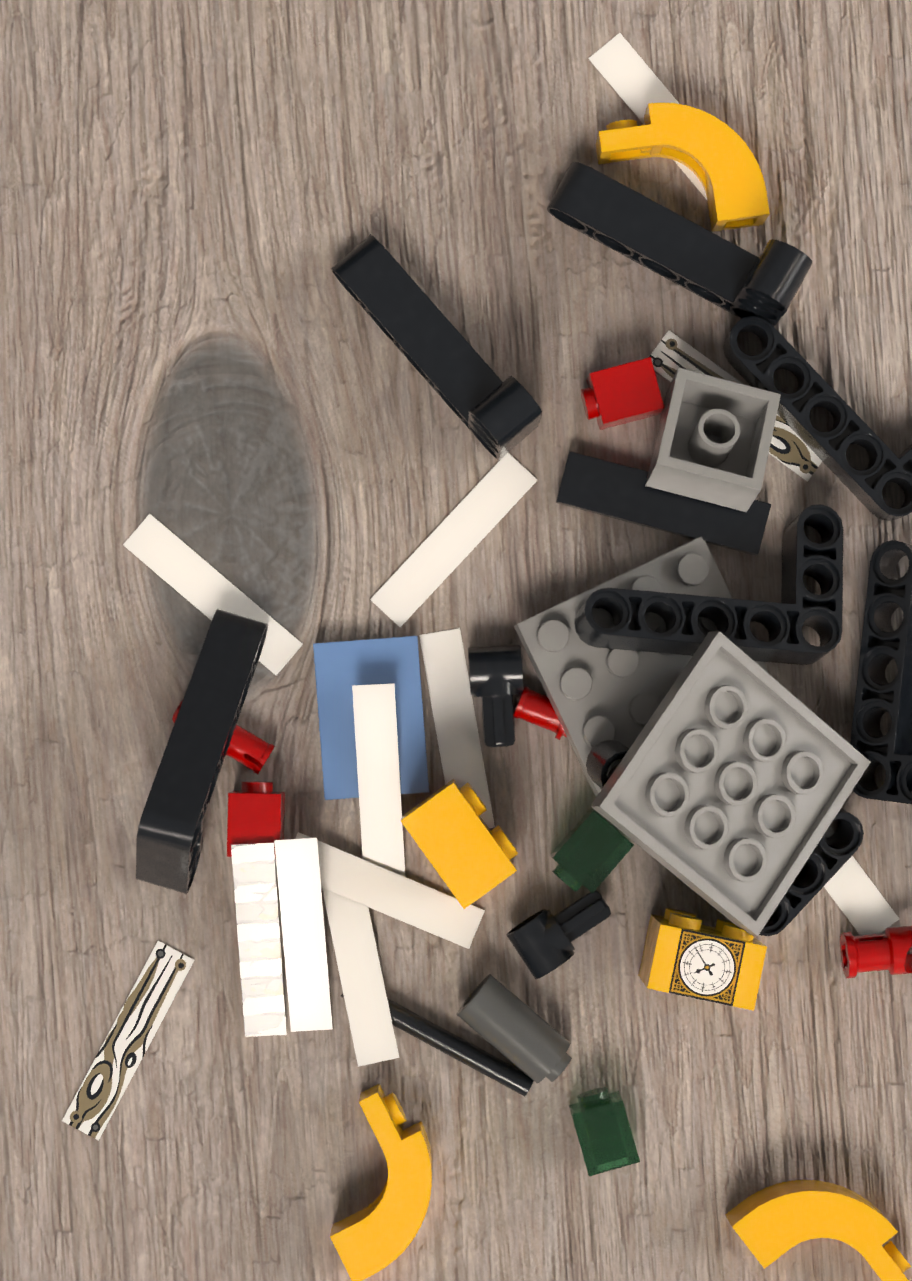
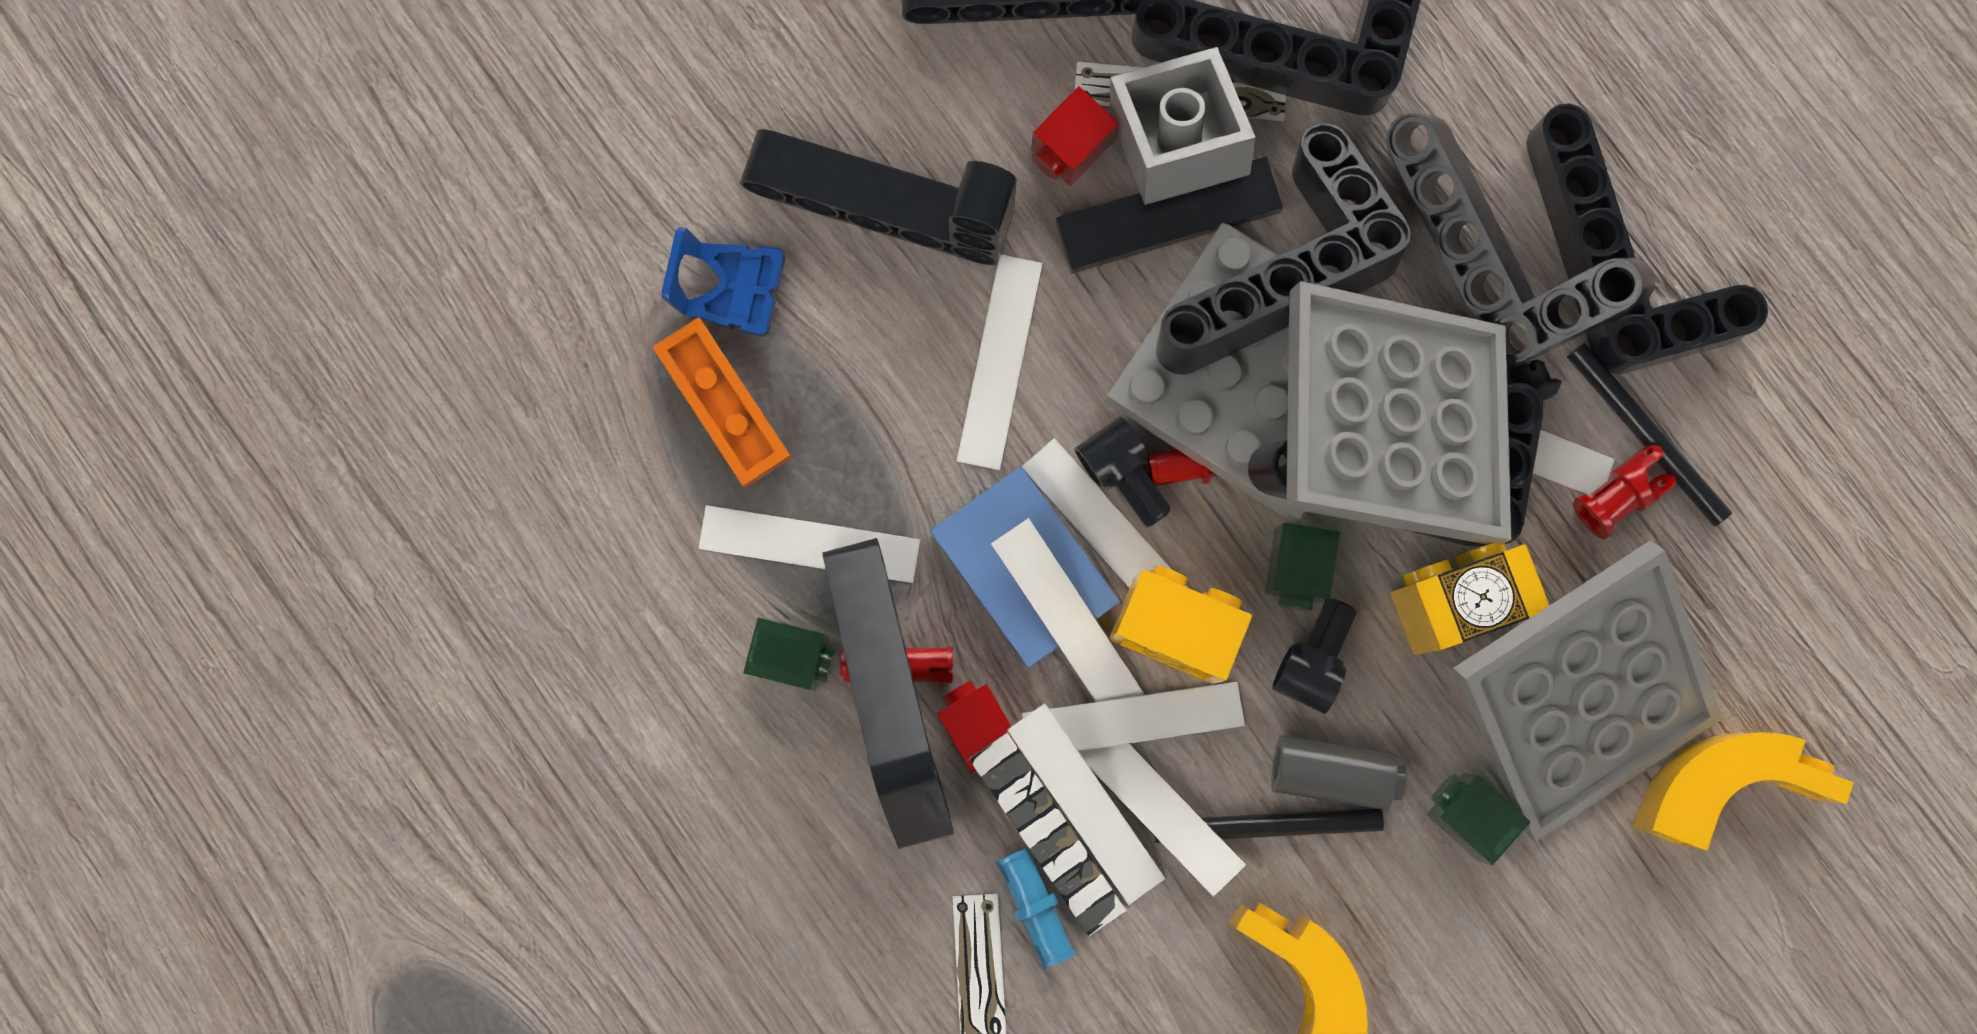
camera: 30 degrees left, 5 degrees down
none -> orange plate [652,317,792,489]
none -> blue piece [661,227,786,337]
none -> clear green brick [743,617,835,691]
none -> dark azure pin [995,847,1076,969]
none -> light grey plate [1453,541,1722,842]
none -> black piece [1511,359,1562,401]

